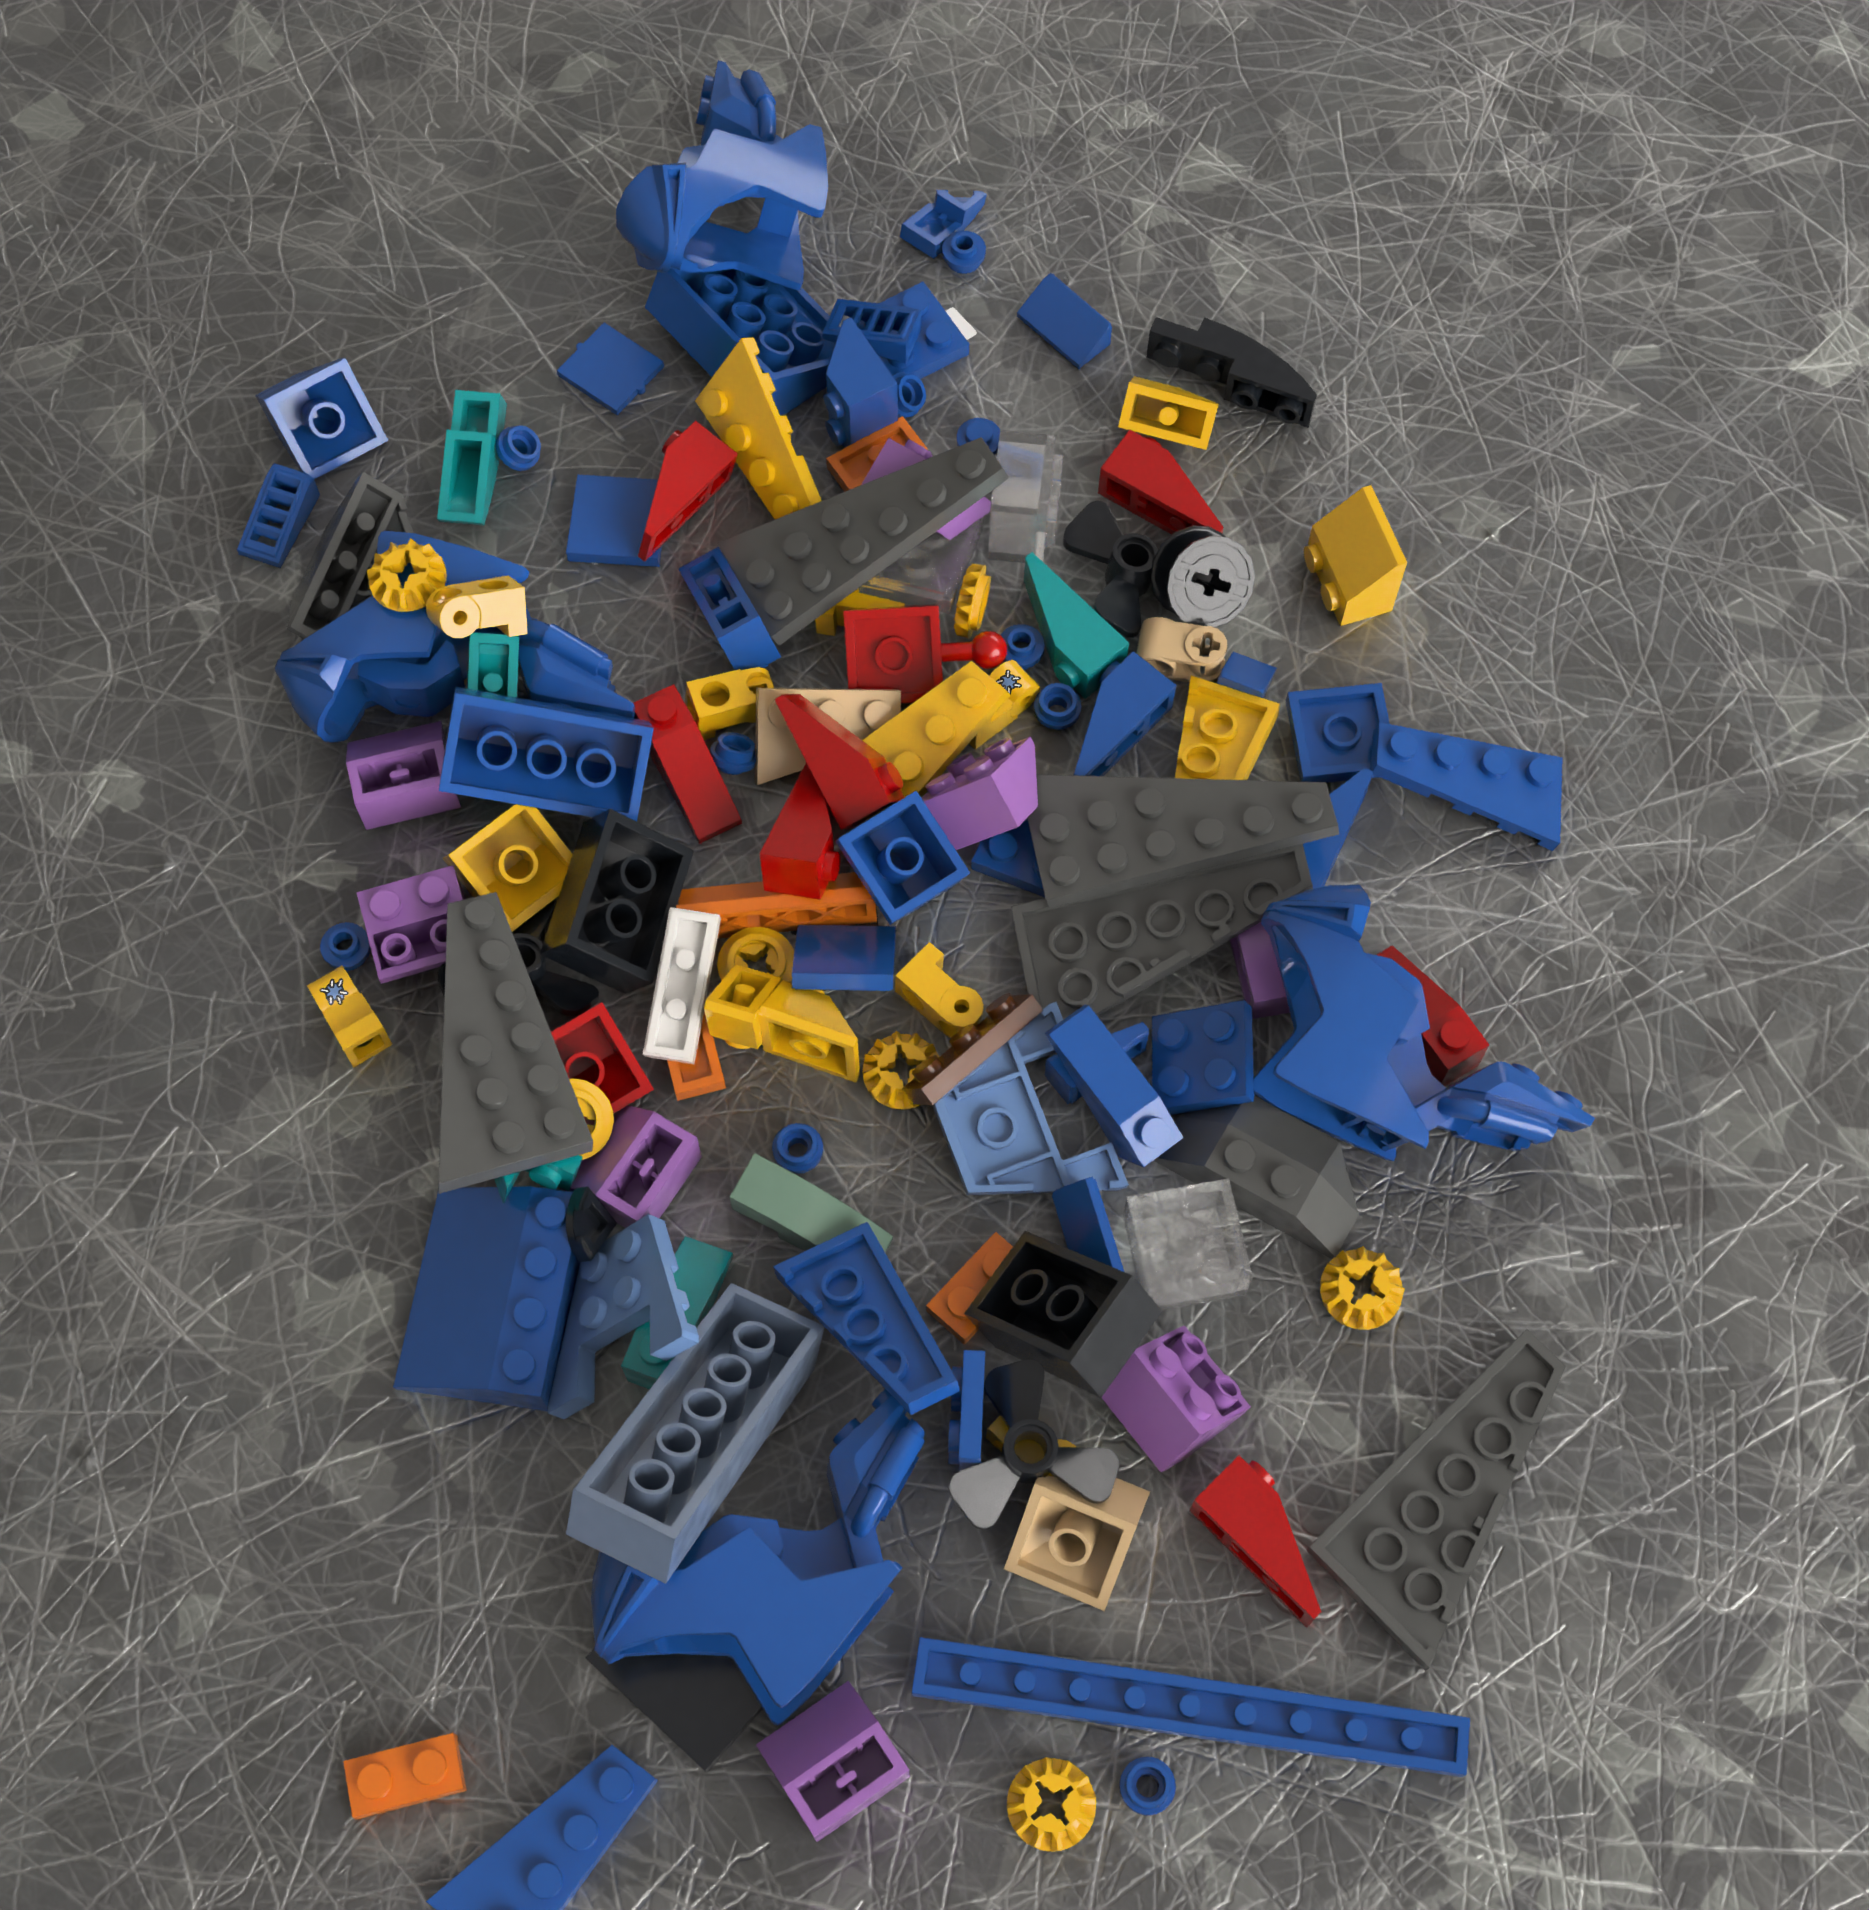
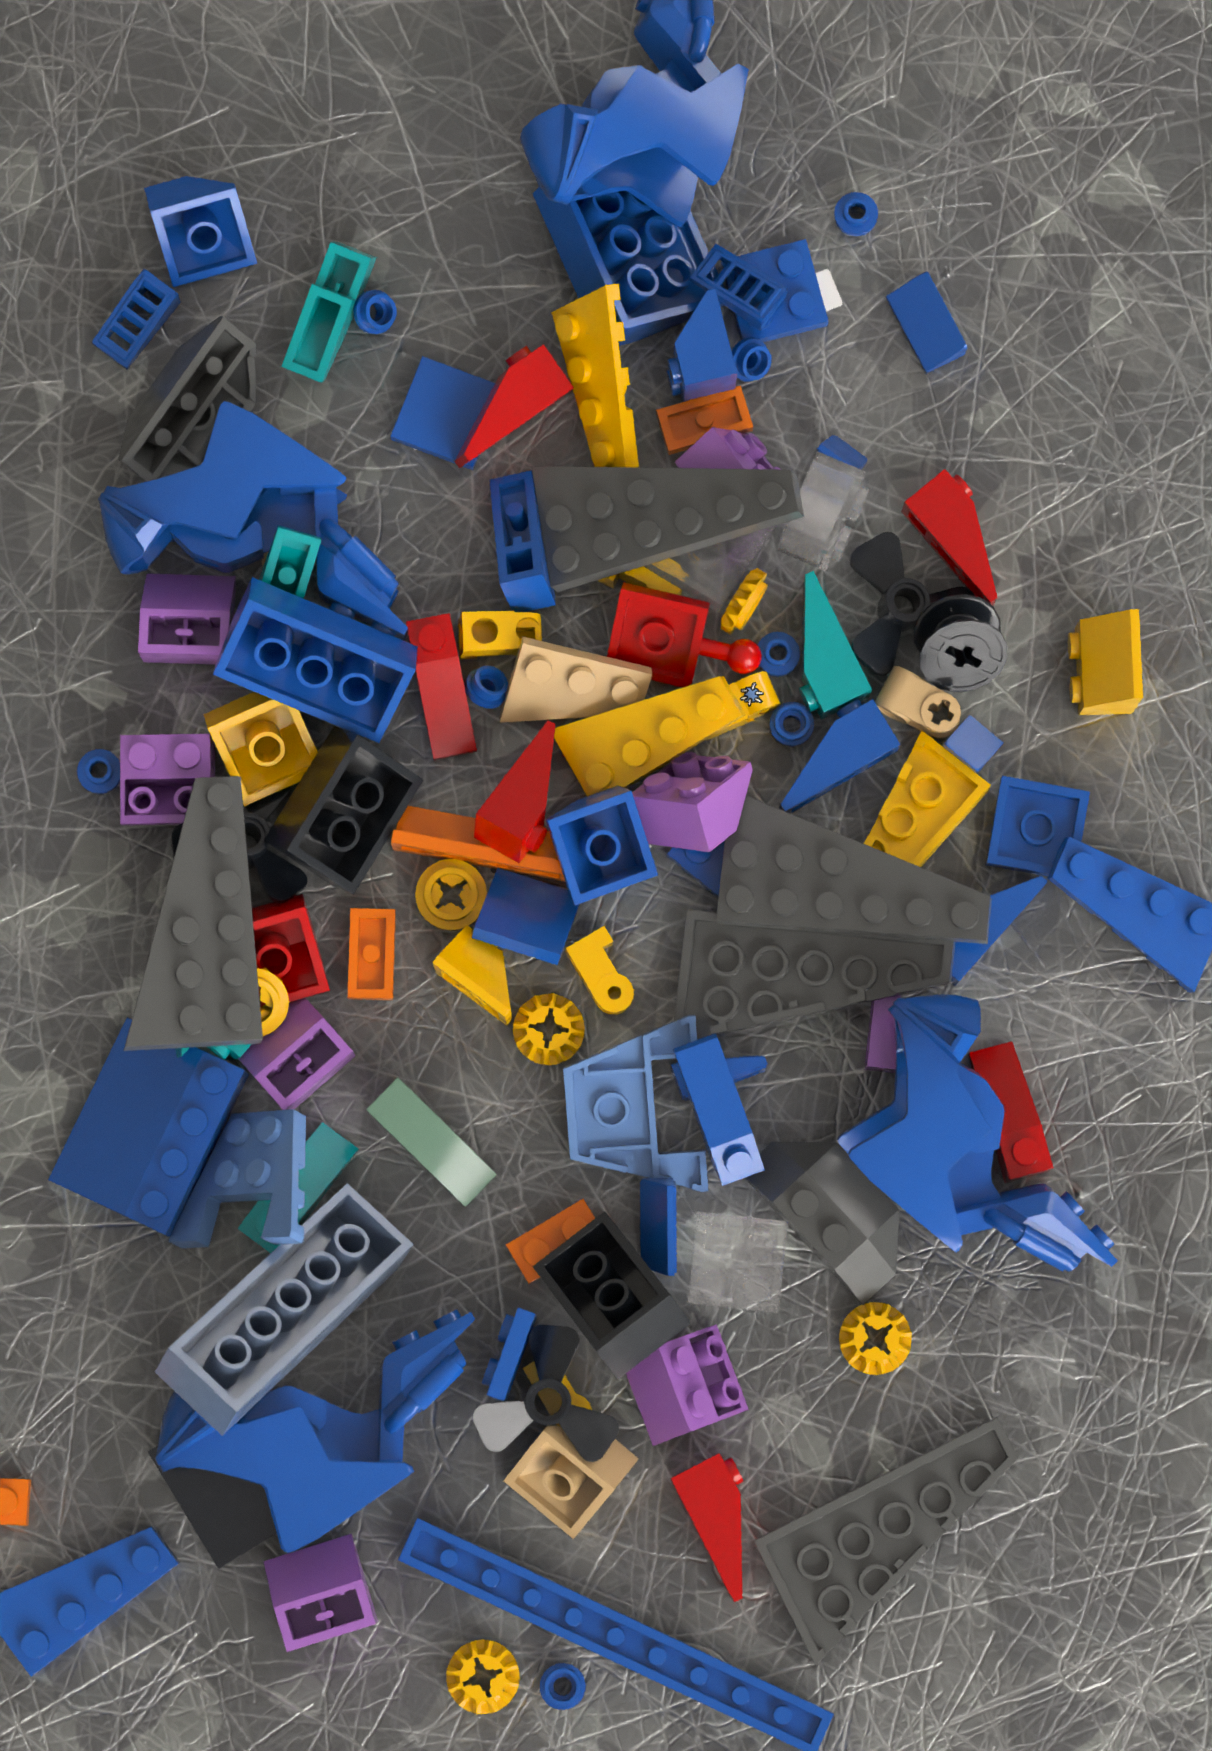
camera: 15 degrees right, 15 degrees up
yellow leg [307,965,393,1068] -> none
yellow gear [367,538,447,612] -> none
yellow leg [426,575,527,638] -> none
blue piece [557,322,664,415] -> none
black tile [566,1186,617,1262] -> none
white tile [643,907,721,1065] -> none
yellow slope [704,964,783,1050] -> none
blue plate [772,1123,823,1174] -> none
blue wing [773,1222,960,1415] -> none
red slope [774,694,905,830] -> none
blue slope [900,190,987,259] -> none
reddish brown plate [902,993,1043,1105] -> none
blue plate [957,418,1002,455] -> none
yellow slope [1118,376,1219,450] -> none
black slope [1146,317,1317,428] -> none
blue plate [1152,1000,1254,1115] -> none

